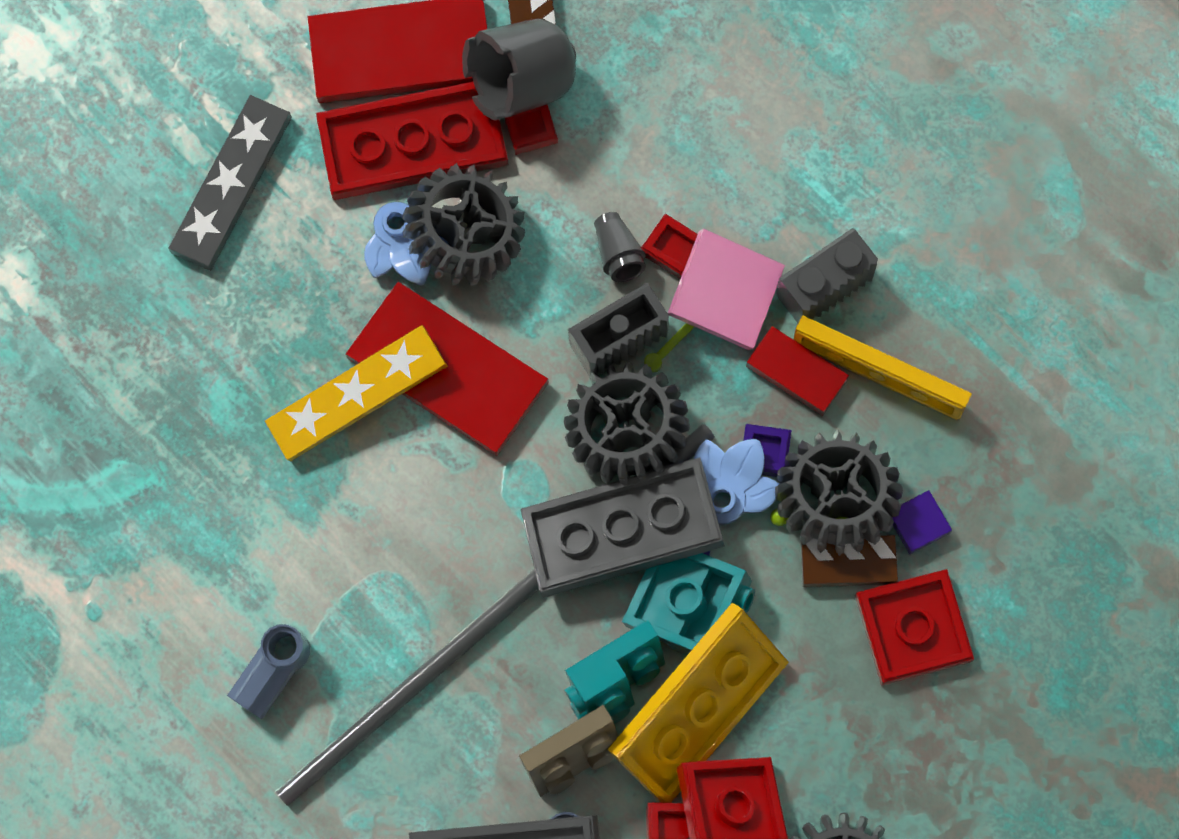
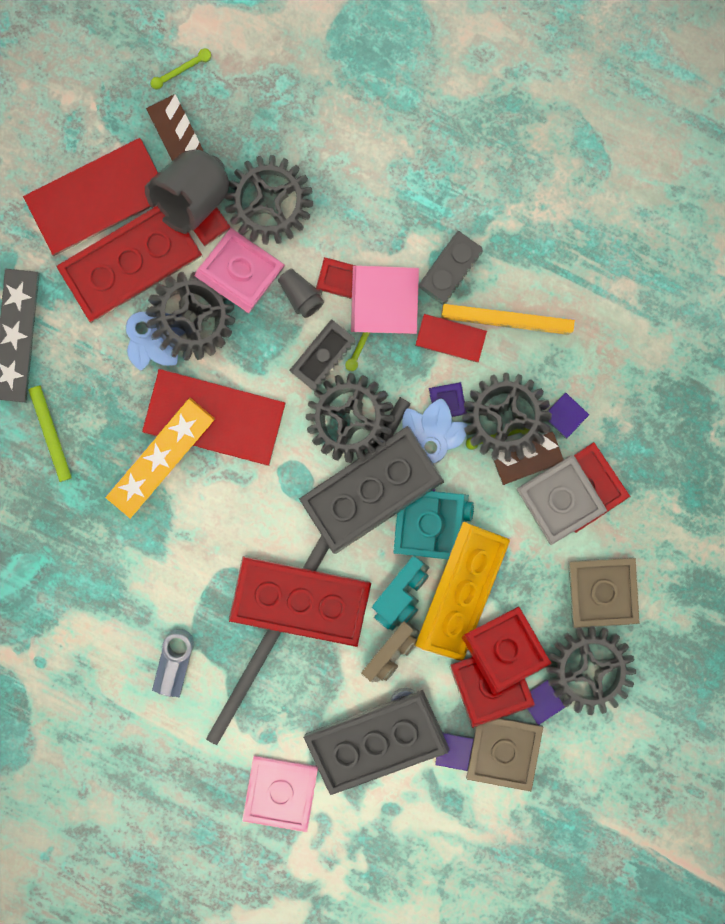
camera: 20 degrees left, 15 degrees up
none -> lime bar [28,385,72,482]
none -> bright pink tile [194,228,285,313]
none -> dark grey gear [225,155,313,245]
none -> red tile [229,556,371,647]
none -> light grey tile [516,455,607,545]
none -> dark tan plate [569,558,640,628]

